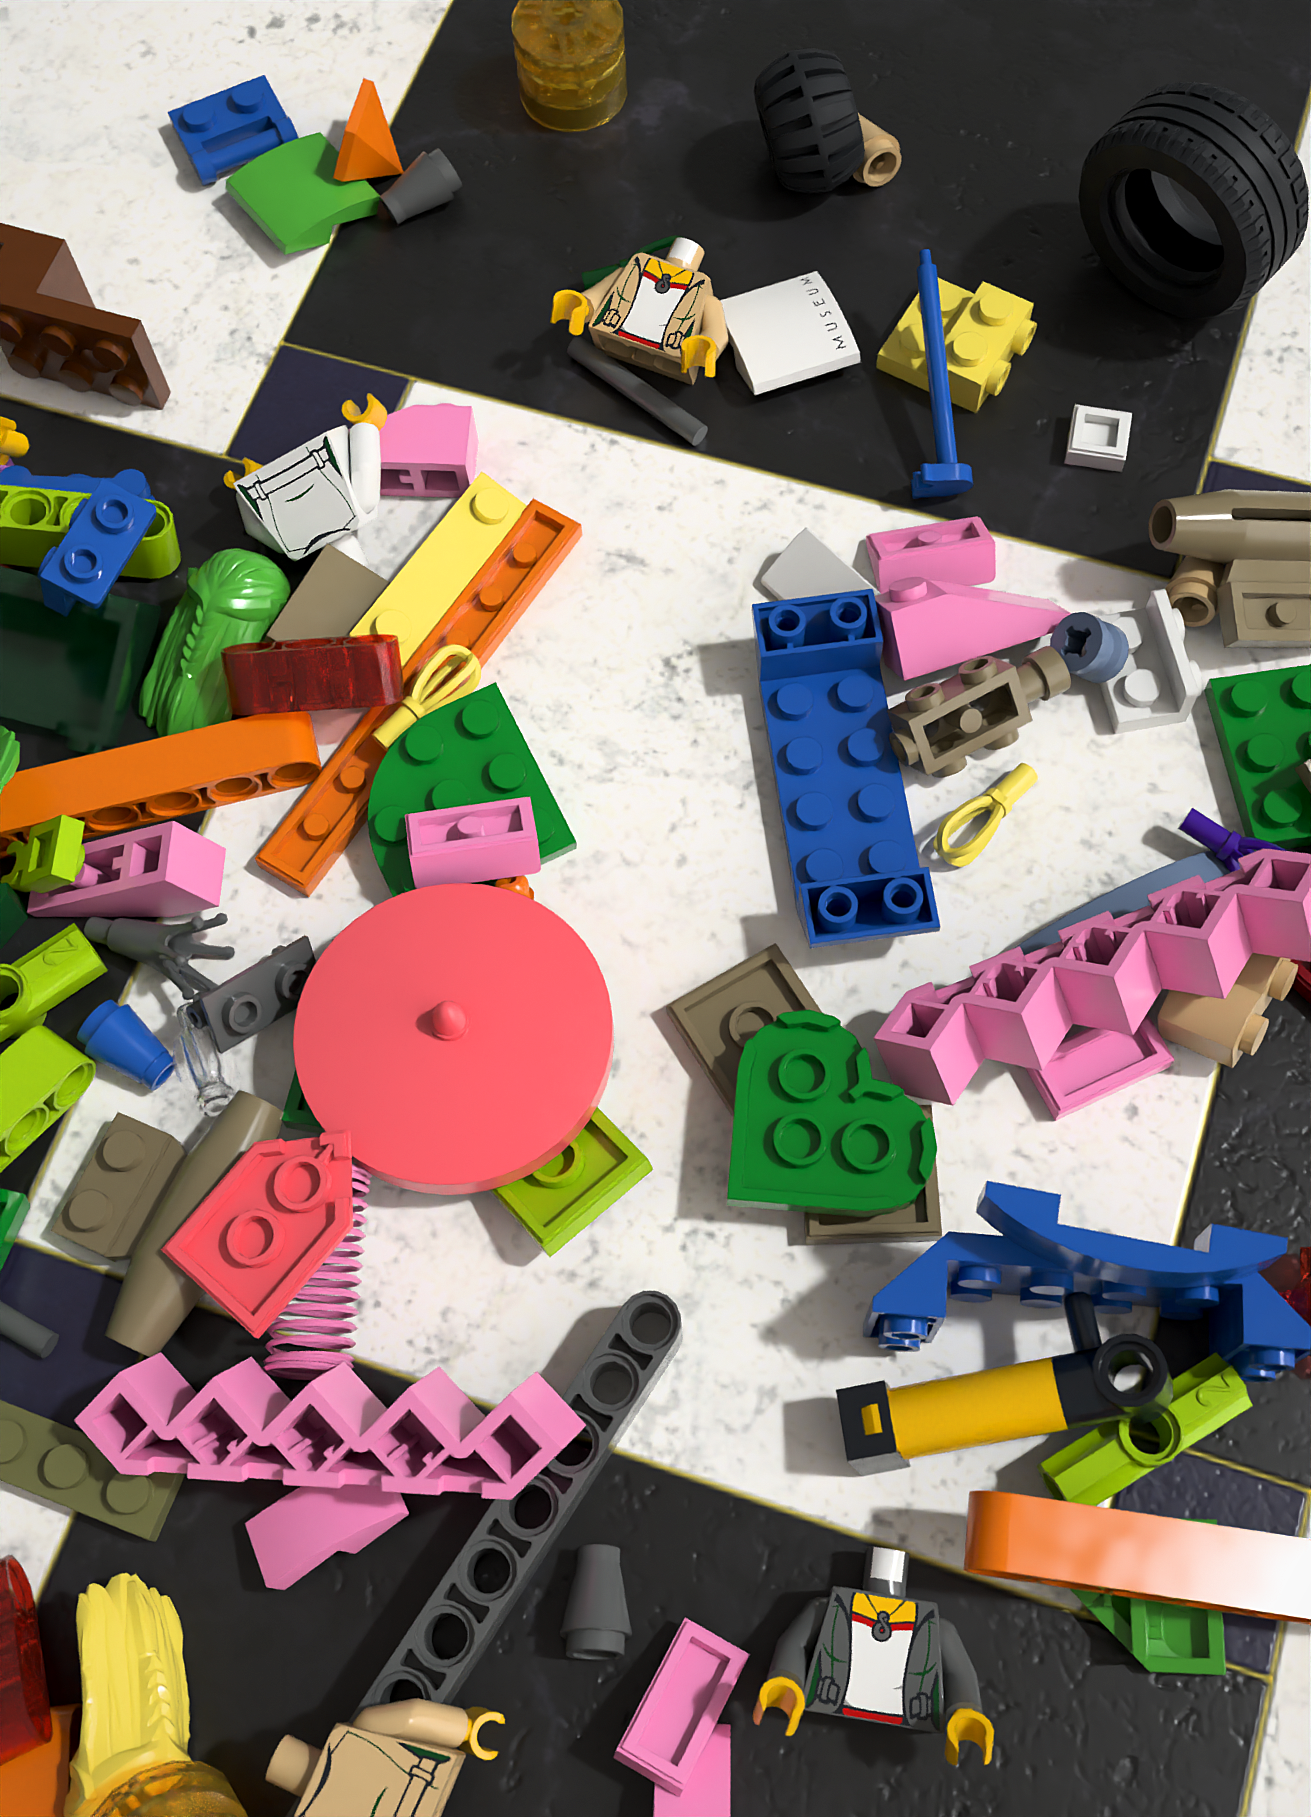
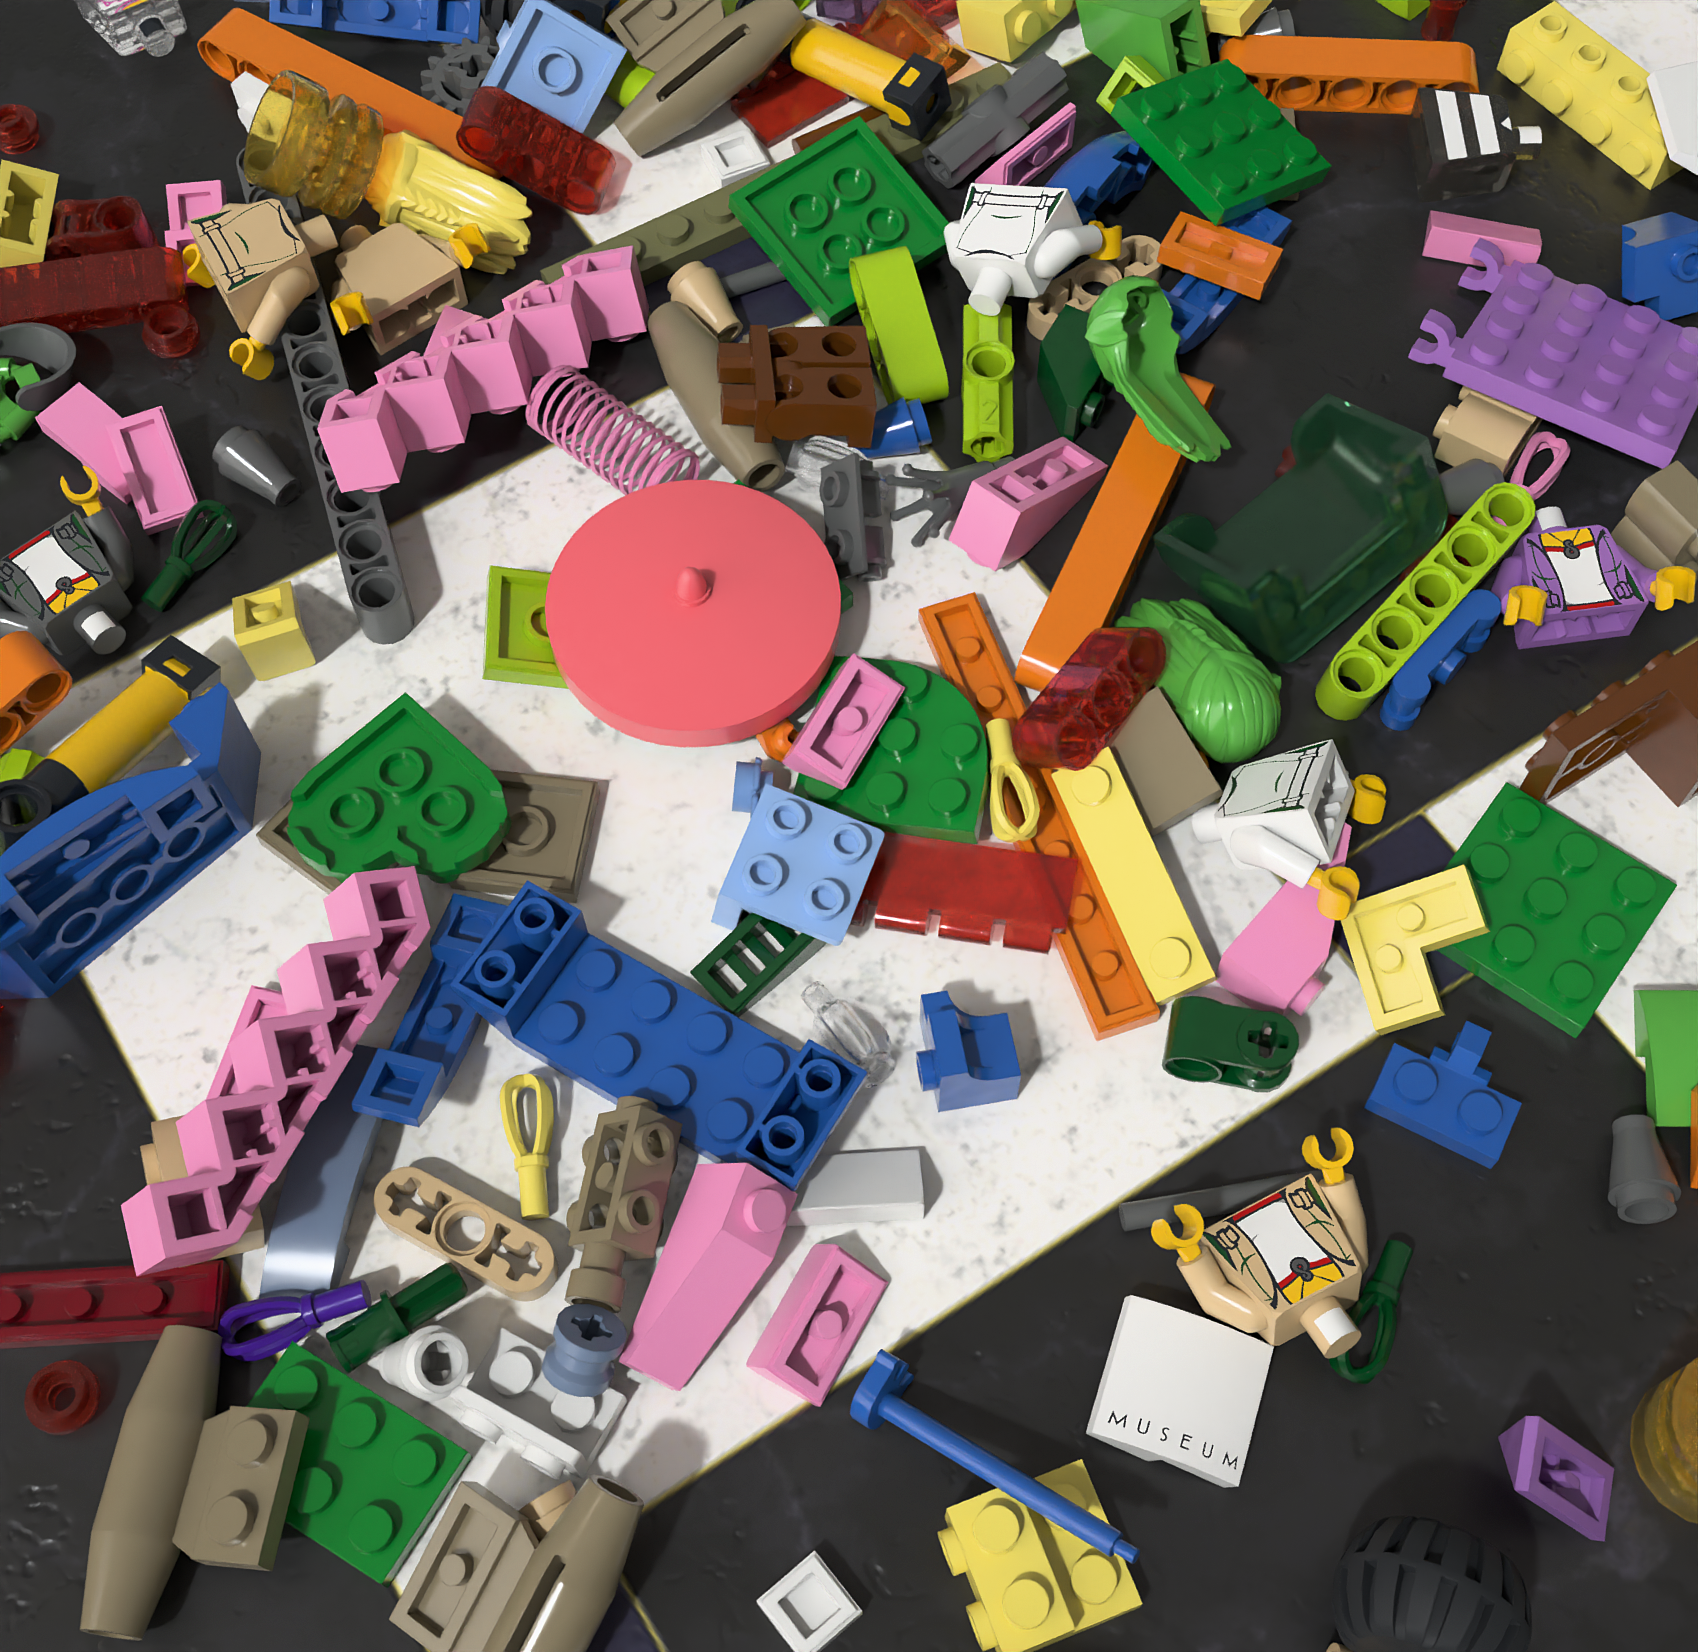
camera: 125 degrees right, 5 degrees down
lime plate [1,814,85,894] -> none
blue bracket [37,478,156,617] -> none
coral tile [161,1129,353,1339] -> none
none -> dark green piece [141,500,237,612]
none -> light yellow slope [232,581,316,681]
none -> dark green axle [326,1263,468,1373]
none -> tan torso [330,223,492,355]
none -> blue slope [351,893,508,1128]
none -> tan beam [374,1167,558,1302]
none -> white cone [379,1325,469,1401]
none -> tan cone [667,261,743,343]
none -> dark green slope [690,913,827,1018]
none -> light blue bracket [711,784,884,946]
none -> reddish brown hips [717,325,877,448]
none -> medium blue plate [732,757,774,819]
none -> clear plant [801,981,896,1088]
none -> clear red windscreen [849,832,1078,955]
none -> blue brick [916,991,1021,1112]
none -> dark green piece [1162,996,1299,1093]
none -> light yellow plate [1341,865,1490,1035]
none -> blue hinge [1364,1020,1522,1169]
none -> green plate [1436,782,1677,1039]
none -> medium lavender slope [1498,1416,1614,1541]

